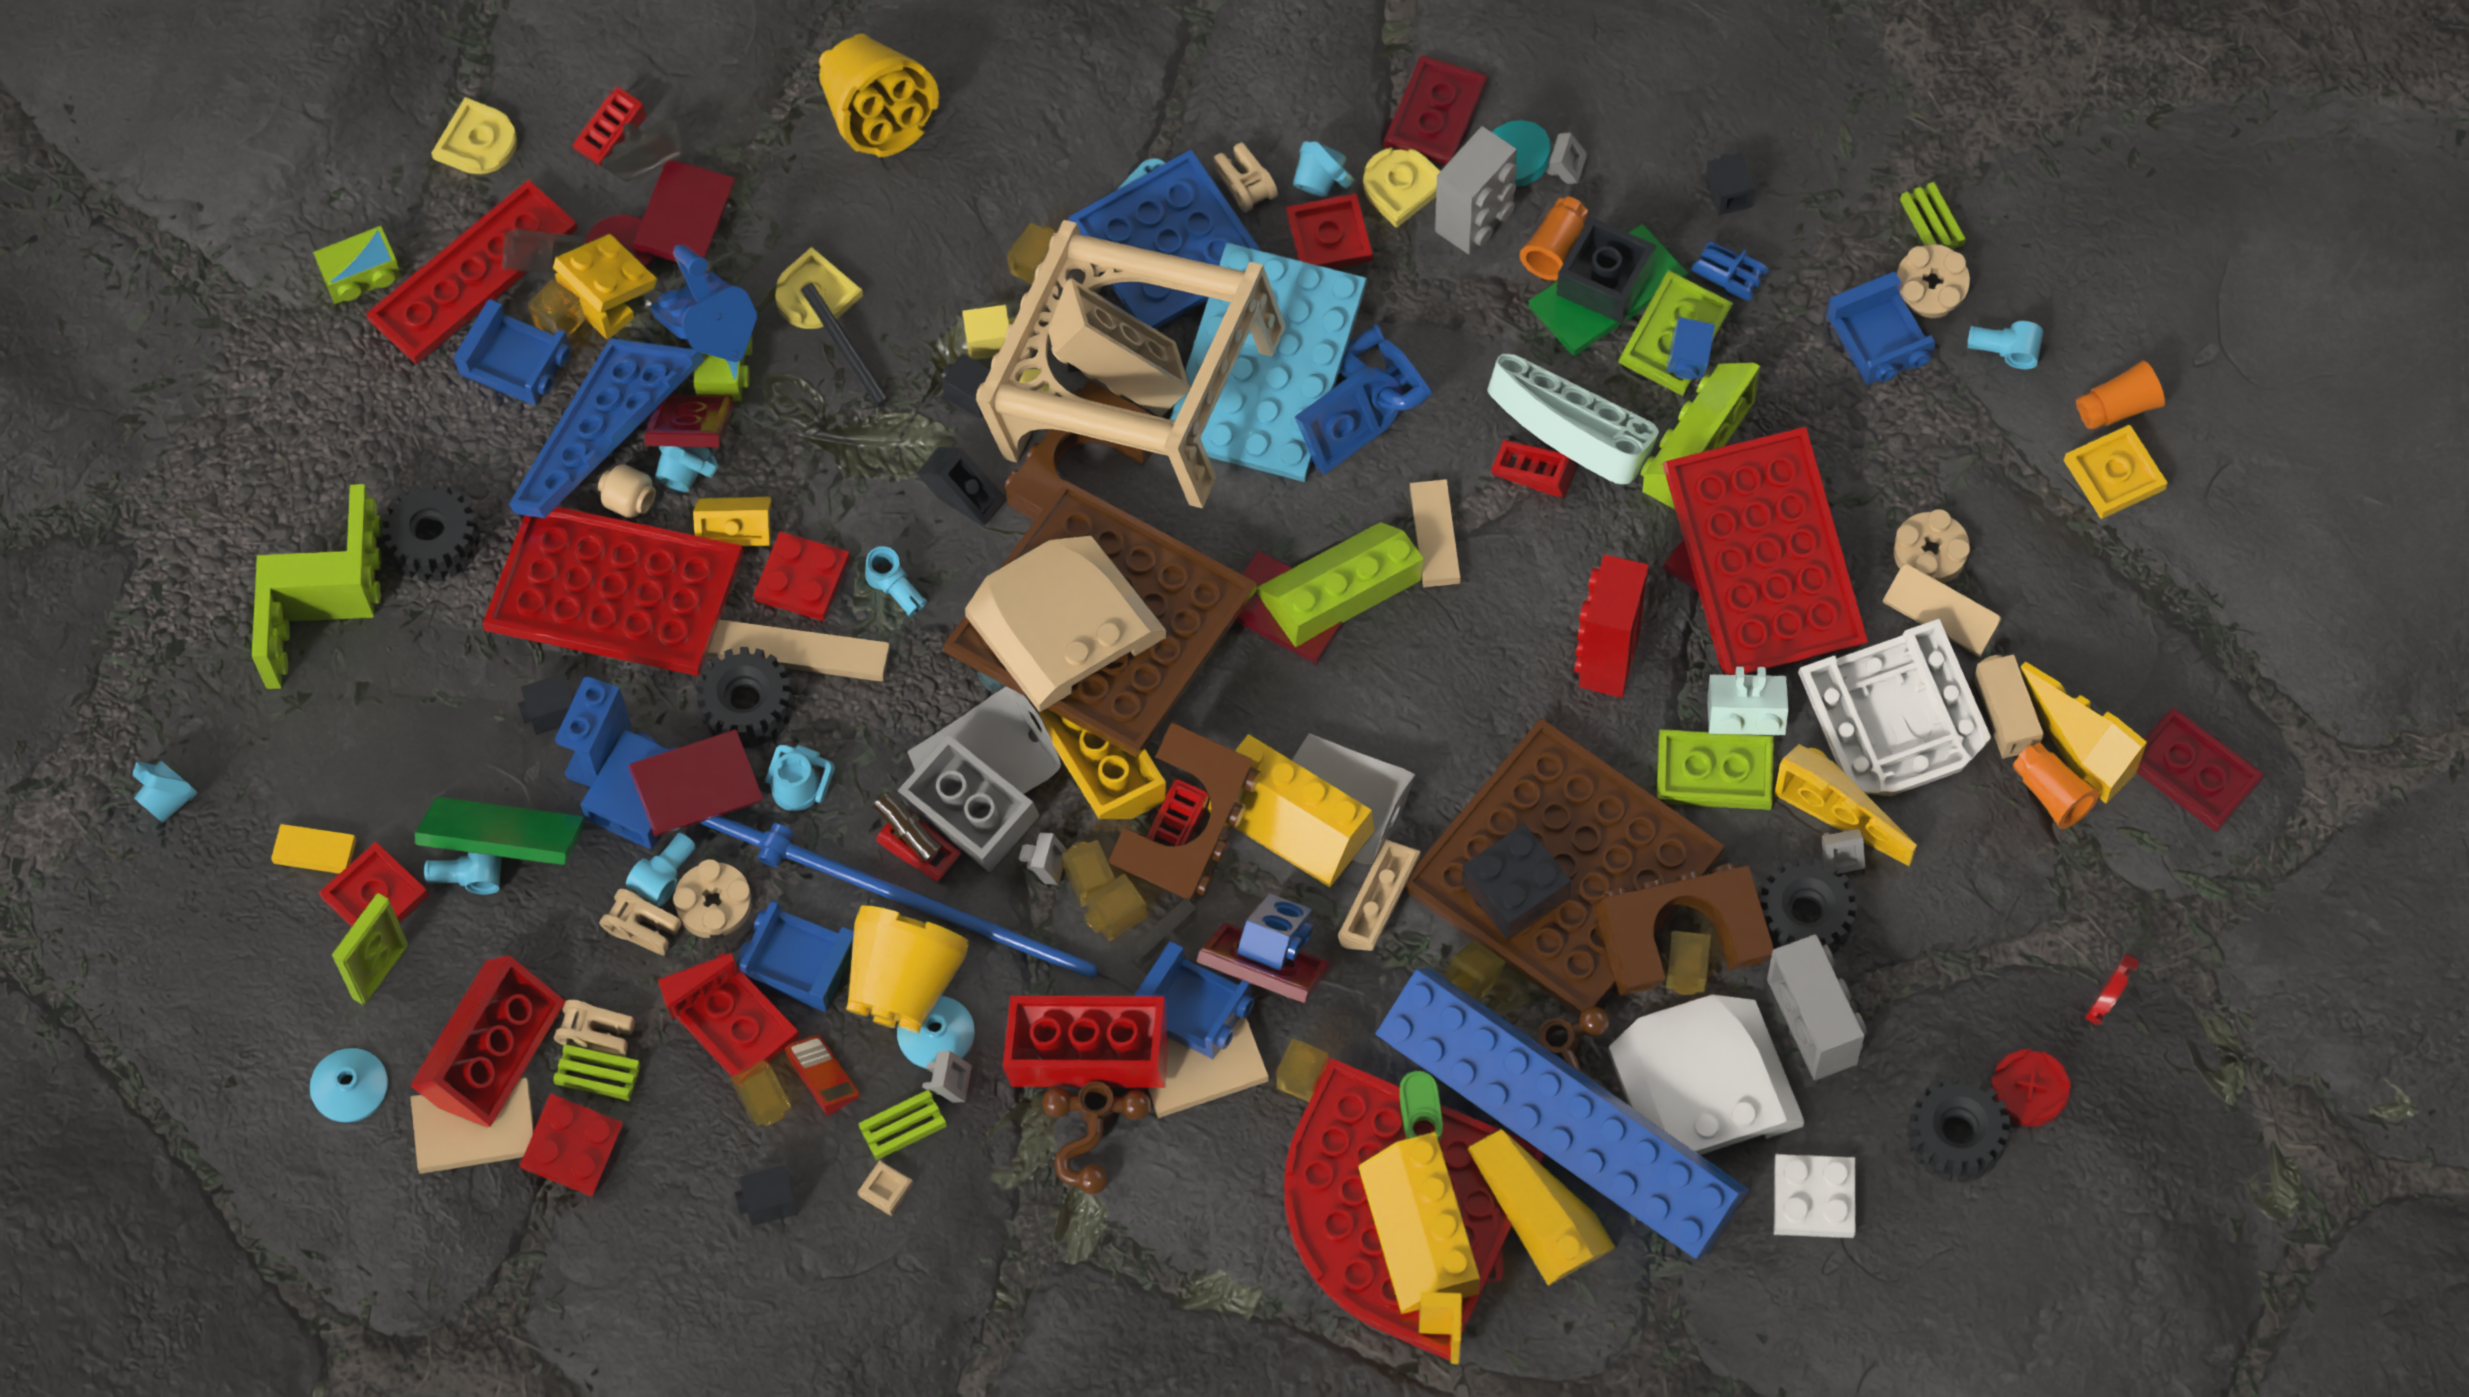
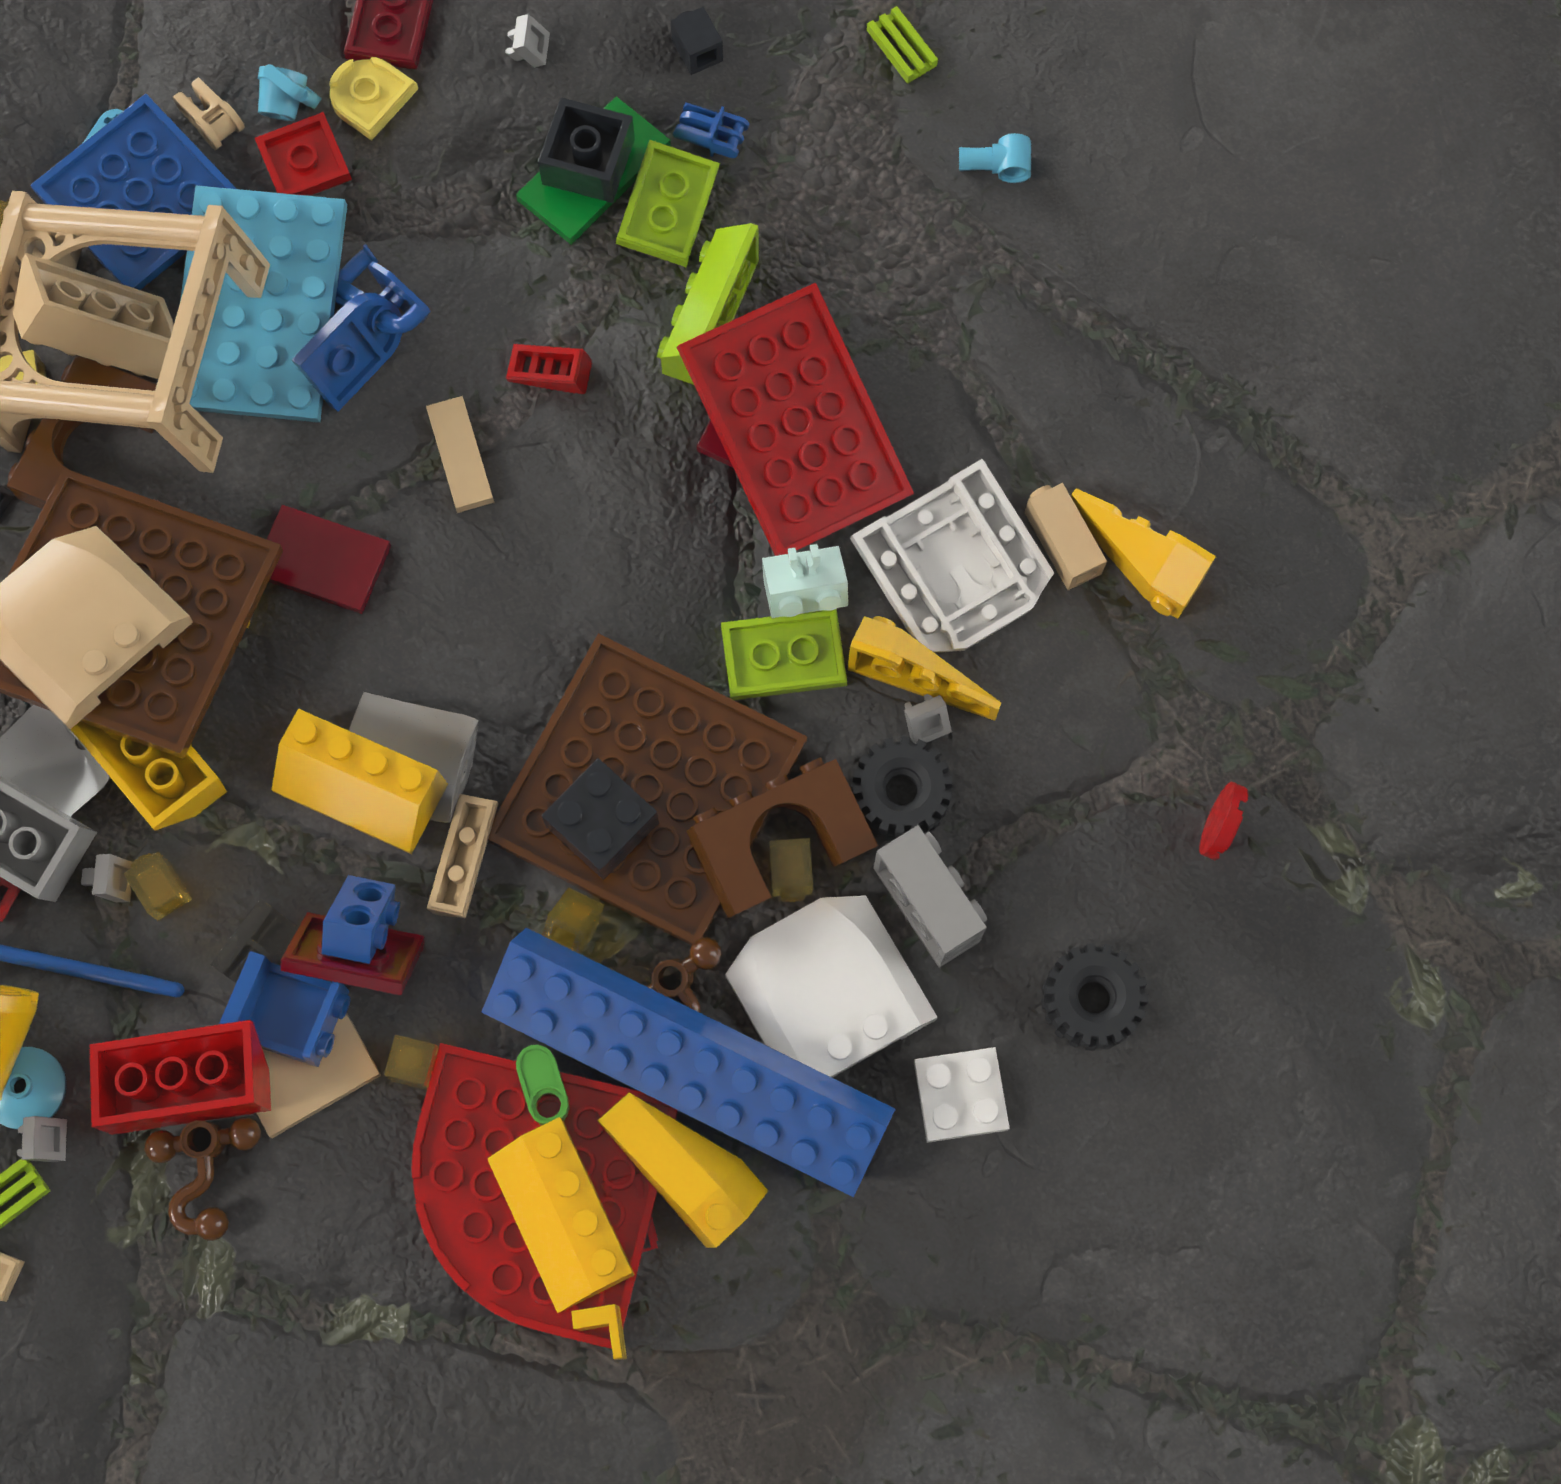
camera: 15 degrees left, 10 degrees up
clear yellow brick [1085,874,1147,942] -> none
reddish brown arch [1108,722,1261,902] -> none
red slope [1147,779,1209,846] -> none
lime slope [1256,522,1424,648] -> none
light grey brick [1435,126,1517,255] -> none
light aqua beam [1487,354,1659,484] -> none
teal tile [1492,120,1553,187] -> none
orange plant [1519,196,1588,280] -> none
red brick [1574,554,1649,698] -> none
blue brick [1666,317,1715,379] -> none
blue panel [1827,271,1935,385] -> none
tan slope [1883,563,2002,657] -> none
tan plate [1894,509,1970,583] -> none
tan plate [1896,244,1970,318] -> none
red tile [1991,1049,2070,1126] -> none
orange plant [2013,742,2100,829] -> none
yellow plate [2064,425,2168,519] -> none
orange plant [2076,360,2165,429] -> none
dark red tile [2137,707,2265,832] -> none

